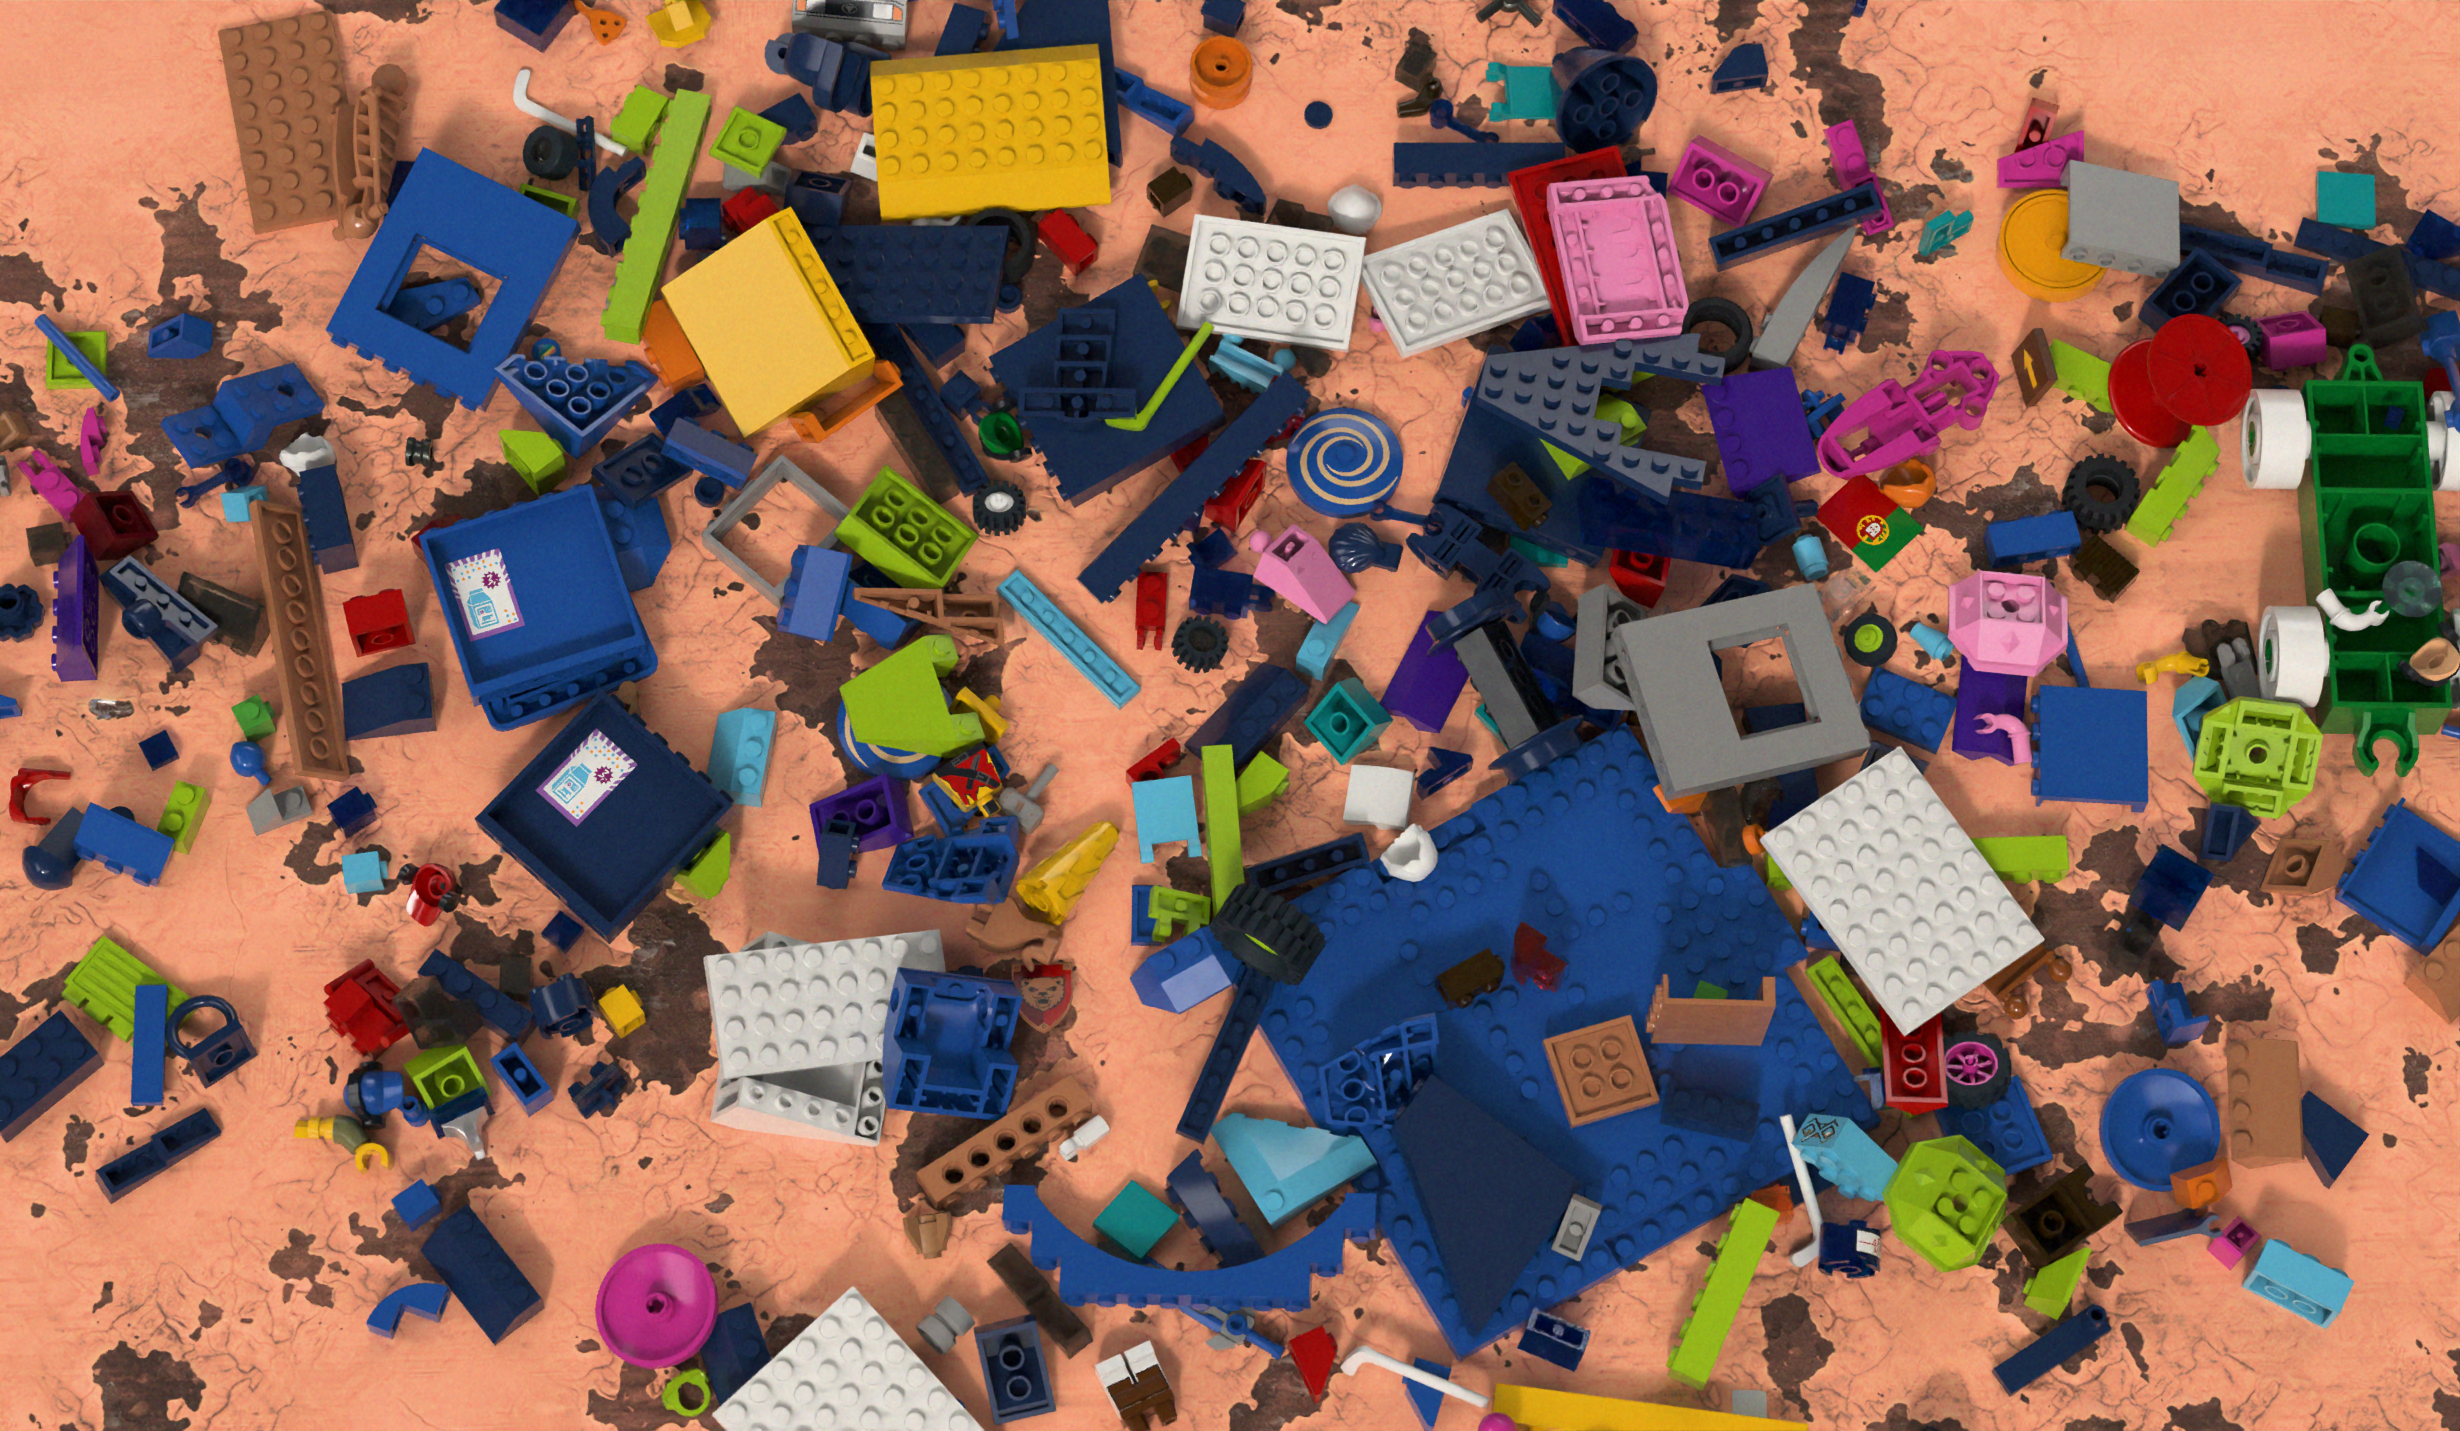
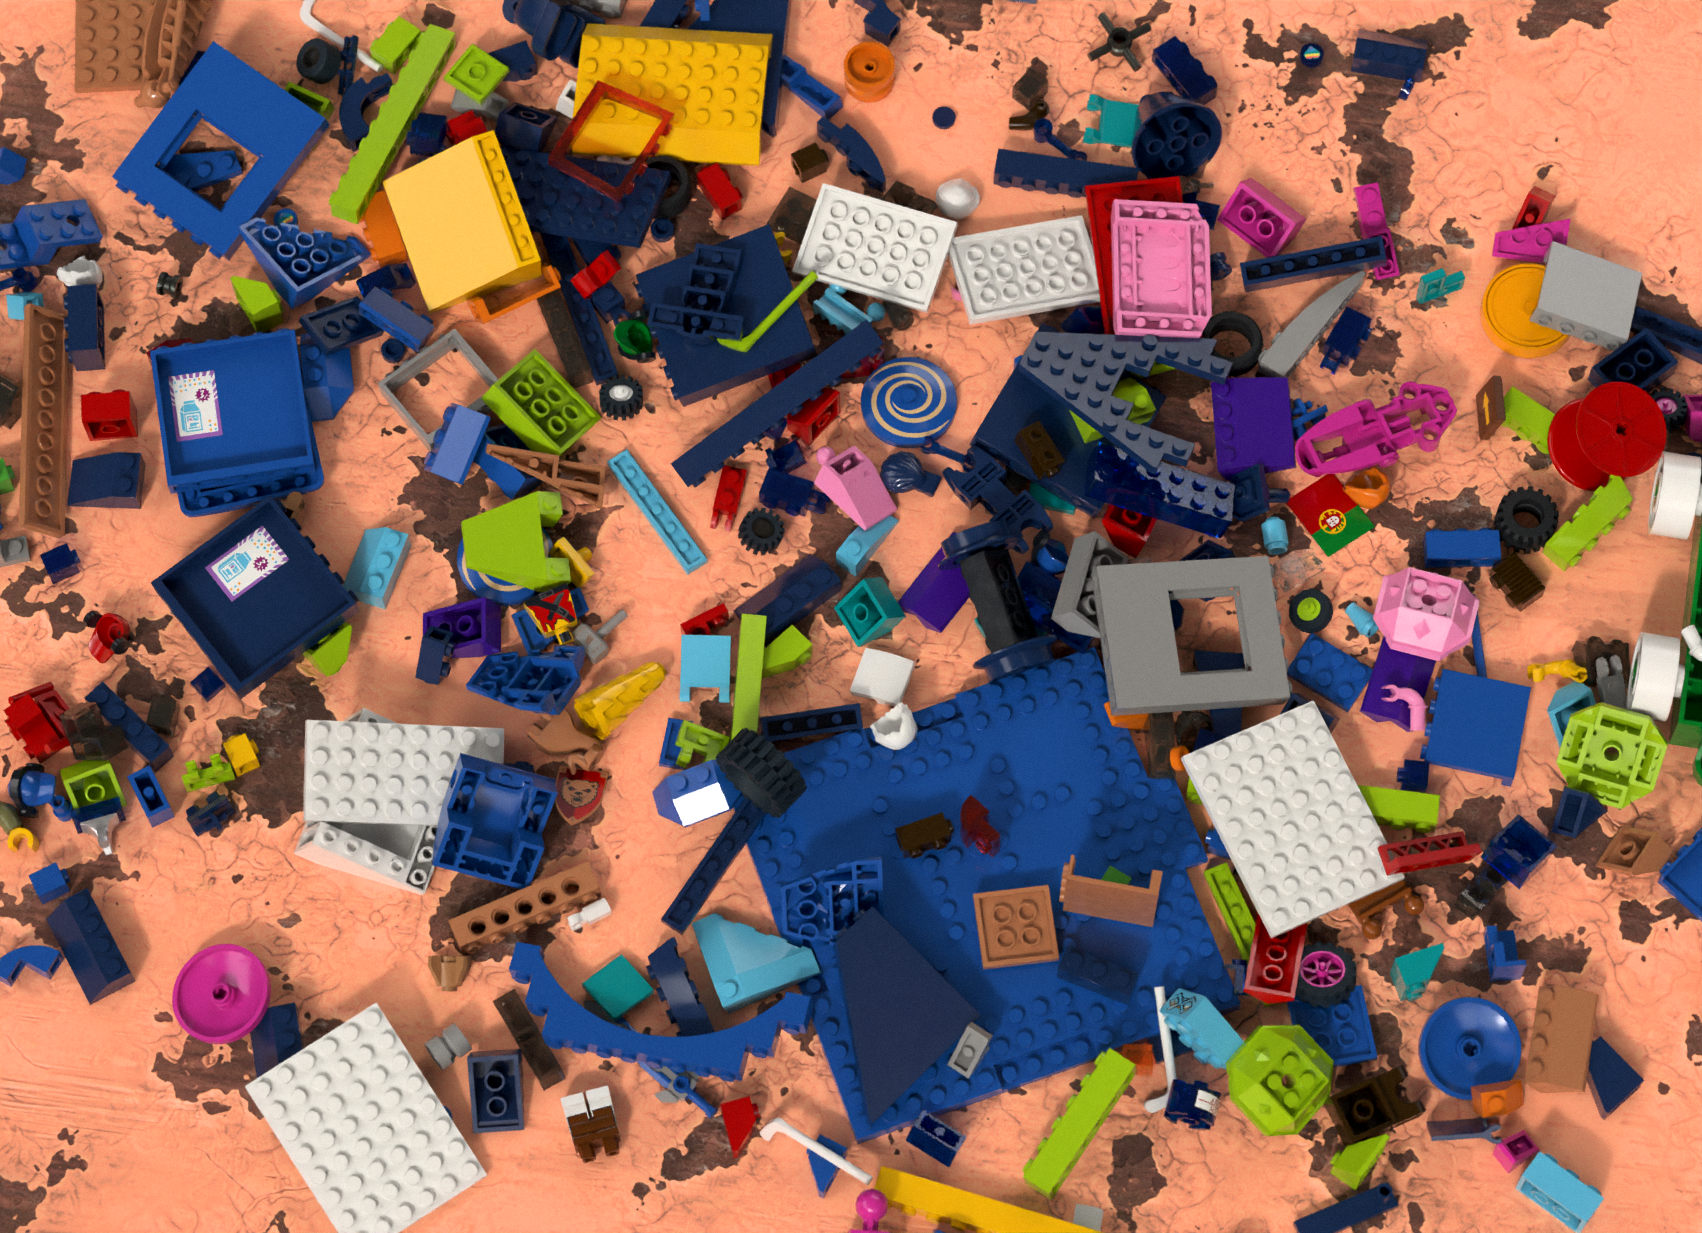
camera: 15 degrees right, 0 degrees up
medium azure brick [341,851,389,894] -> none
dark blue brick [529,973,600,1040] -> none
lime piece [661,1368,711,1417] -> none
clear blue slope [1416,747,1474,801] -> none
dark blue slope [1709,43,1769,94] -> none
none -> lime plate [181,753,236,793]
none -> clear red windscreen [548,80,674,203]
none -> red plate [570,250,622,300]
none -> dark blue wheel [1210,252,1232,281]
none -> red fence [1377,831,1482,876]
none -> teal slope [1390,943,1444,1001]
none -> clear blue brick [1396,759,1429,793]

